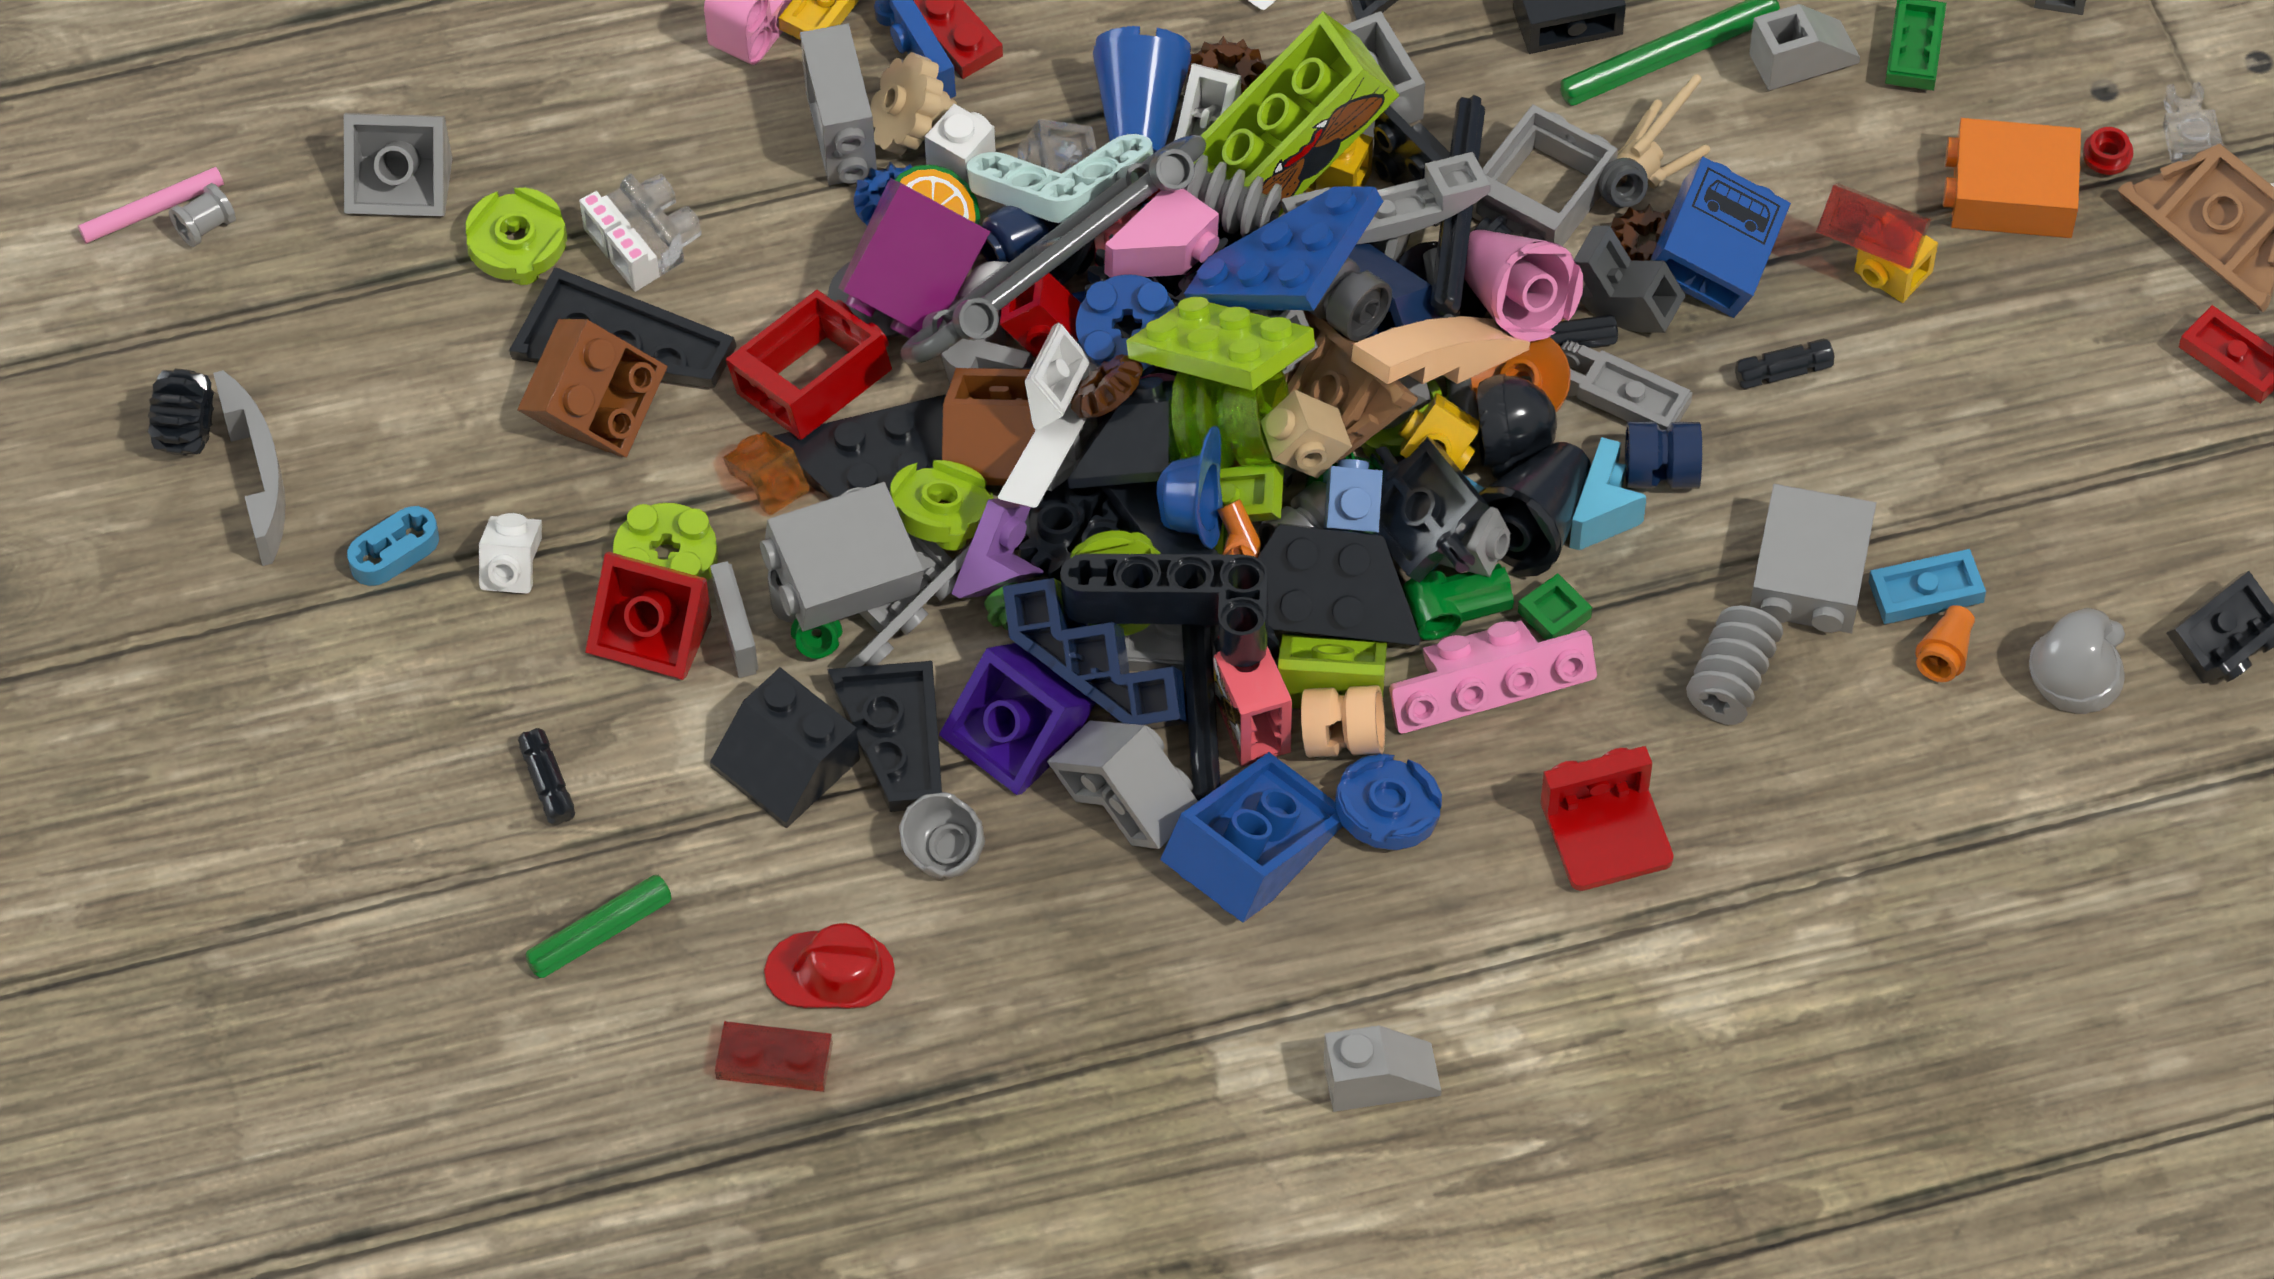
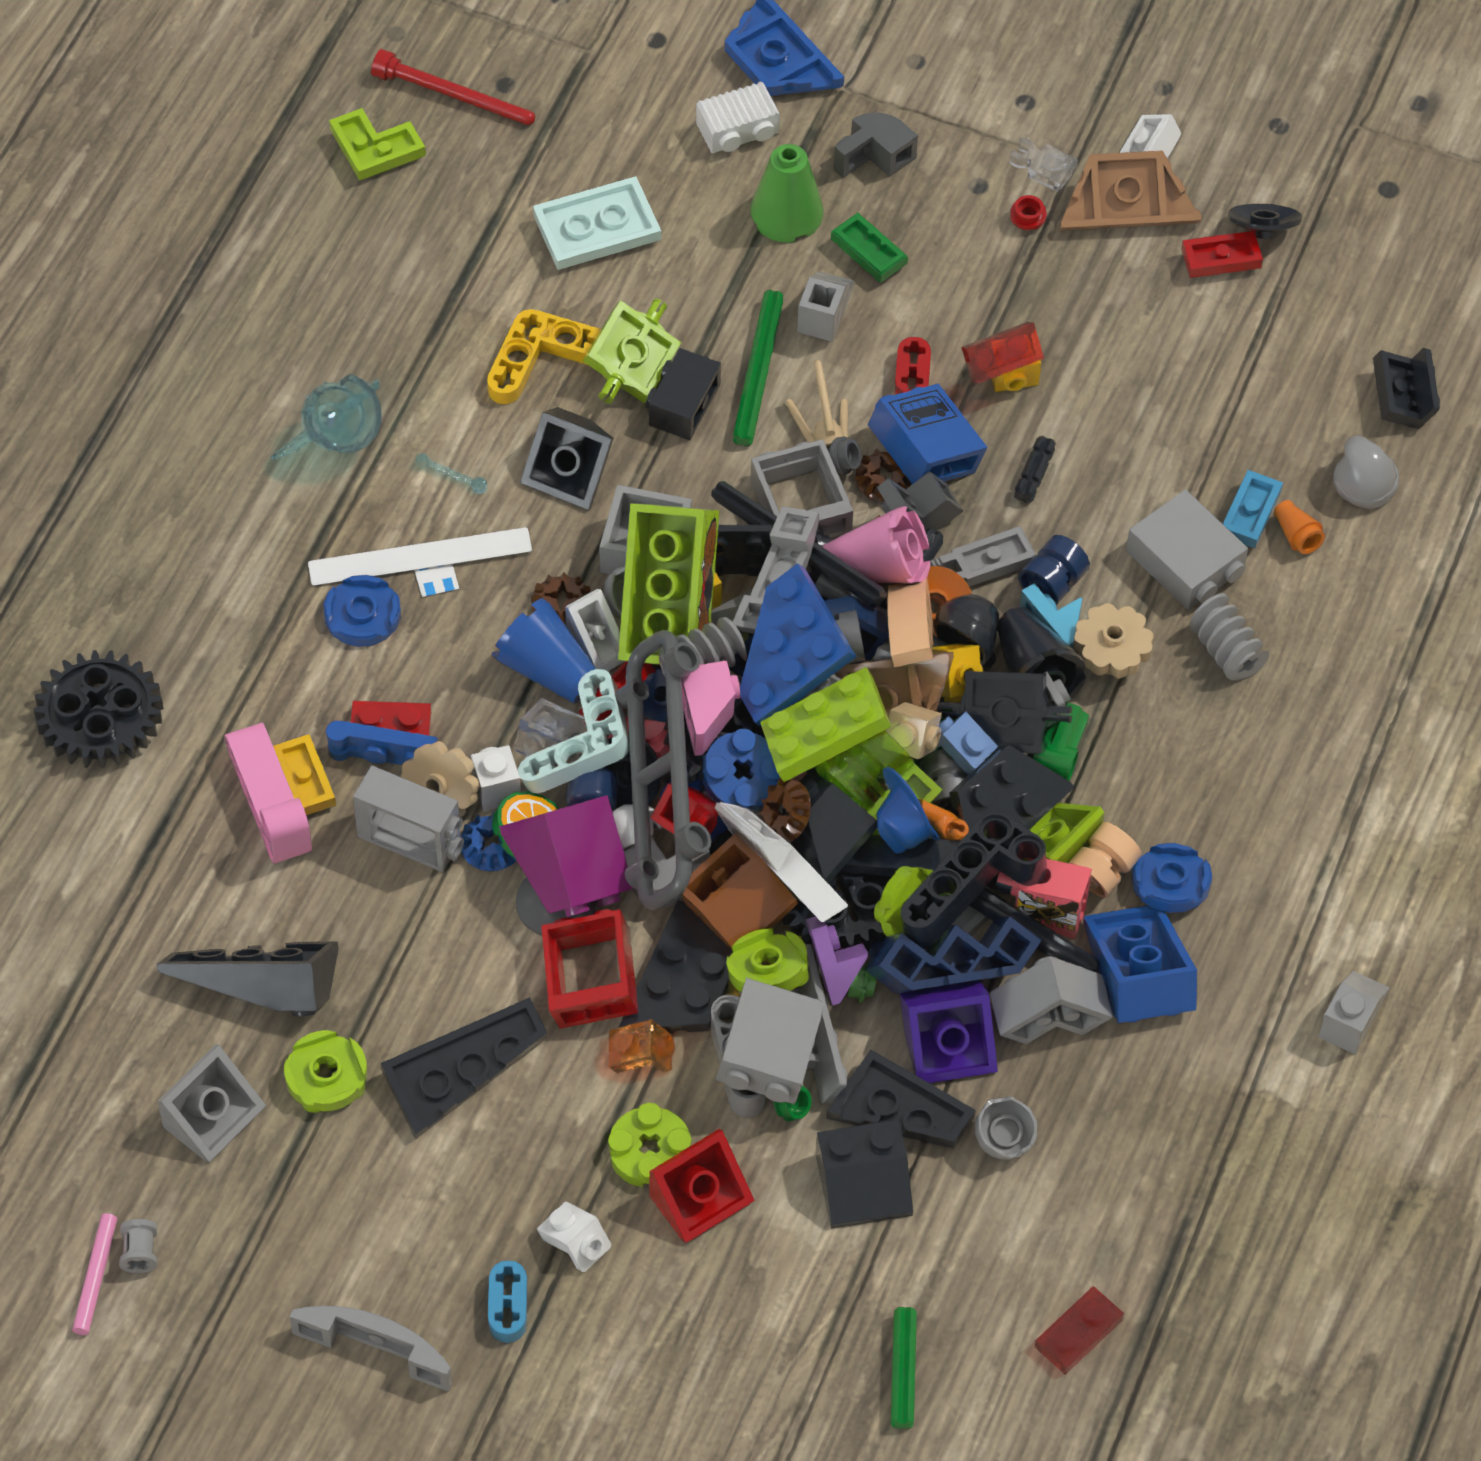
camera: 55 degrees left, 0 degrees up
black gear [148,368,214,456] -> none
dark orange slope [517,319,668,458] -> none
black axle [518,728,575,825] -> none
hips [579,173,701,292] -> none
light grey tile [710,561,758,678] -> none
red piece [764,923,895,1009] -> none
bright pink bracket [1389,621,1597,734] -> none
green plate [1518,573,1593,640] -> none
red bracket [1540,746,1674,891] -> none
orange brick [1943,118,2081,238] -> none
none -> black wedge [157,941,339,1017]
none -> red beam [895,337,931,395]
none -> tan plant [1073,603,1154,678]

